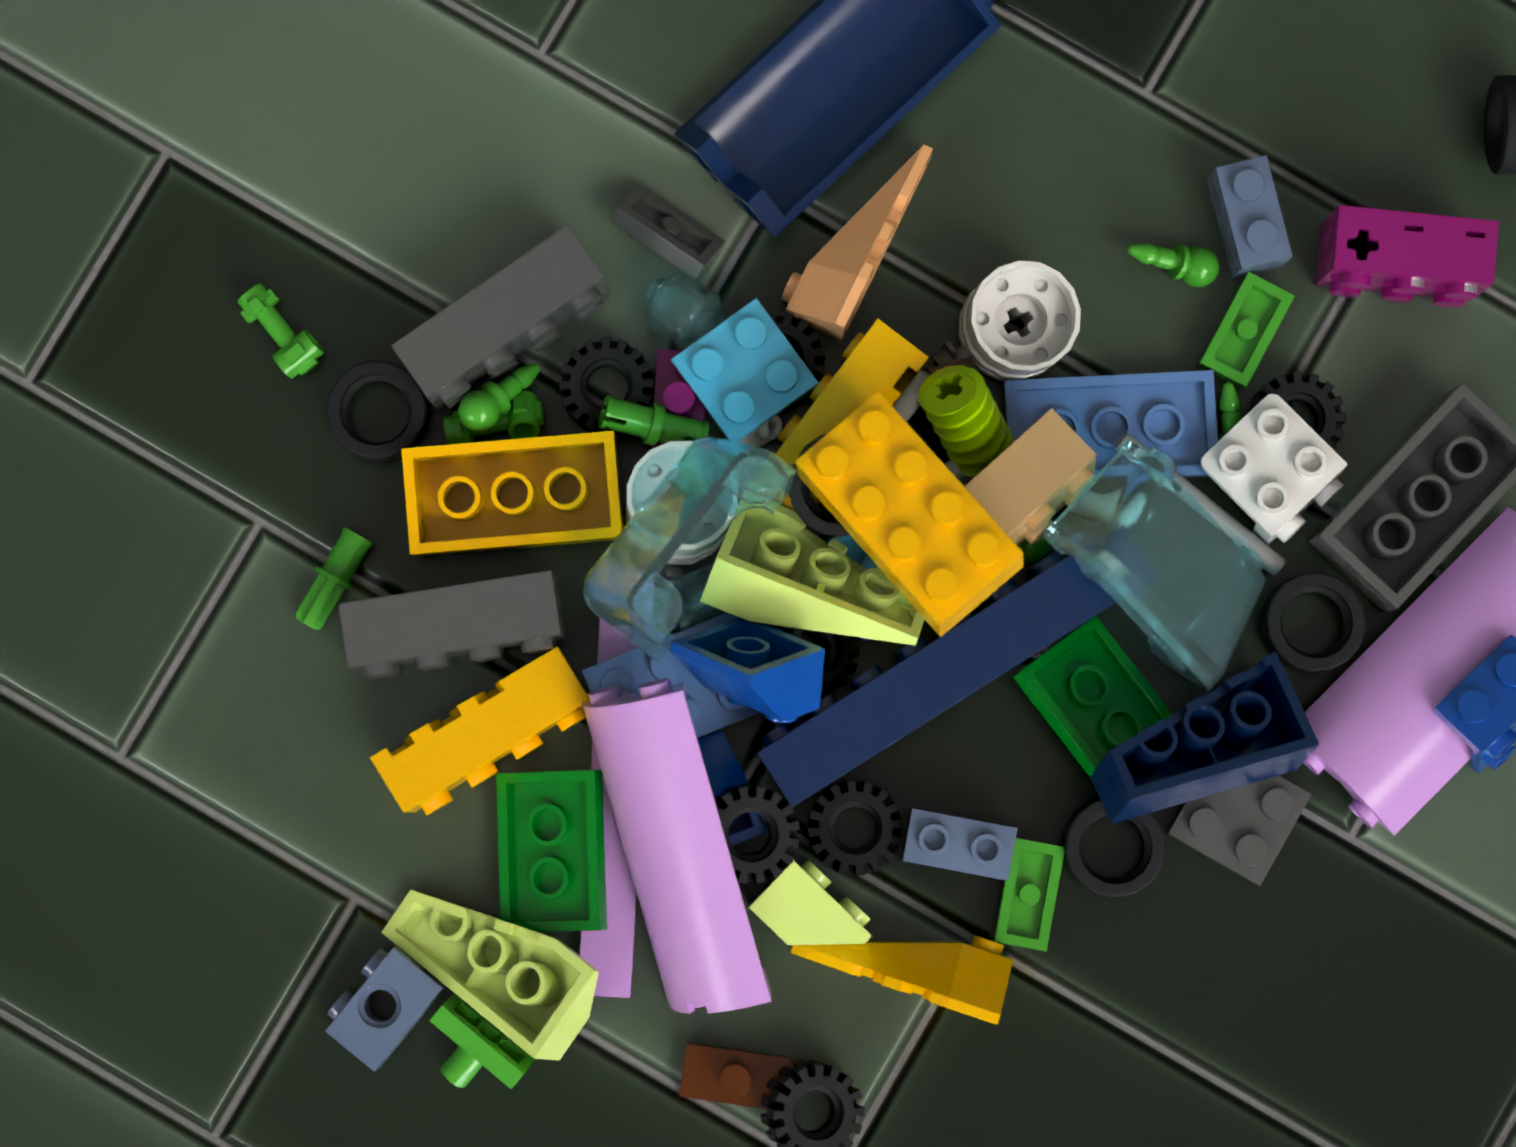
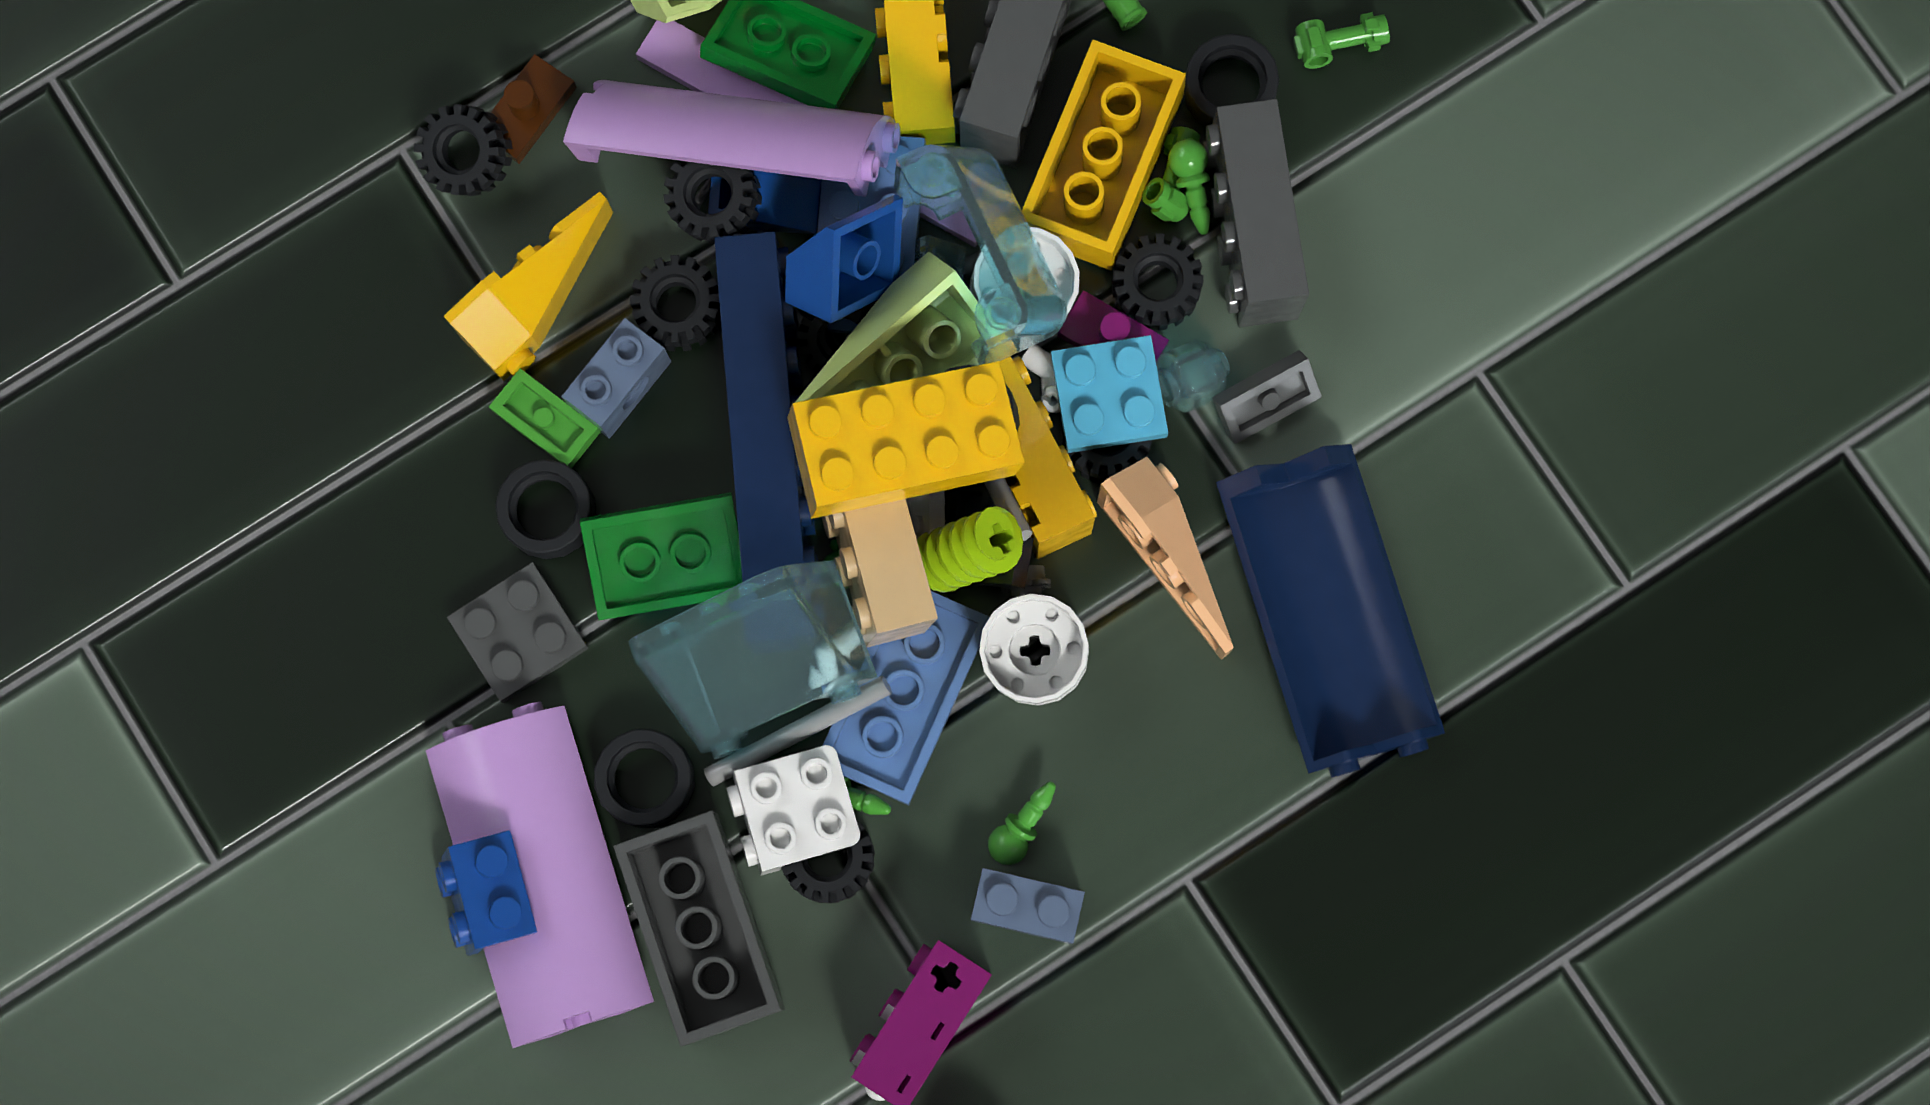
camera: 120 degrees right, 5 degrees down
bright green pin [598,395,709,446] -> none
yellowish green slope [749,859,872,945] -> none
dark blue wedge [1090,651,1319,824] -> none
bright green plate [1197,272,1295,390] -> none

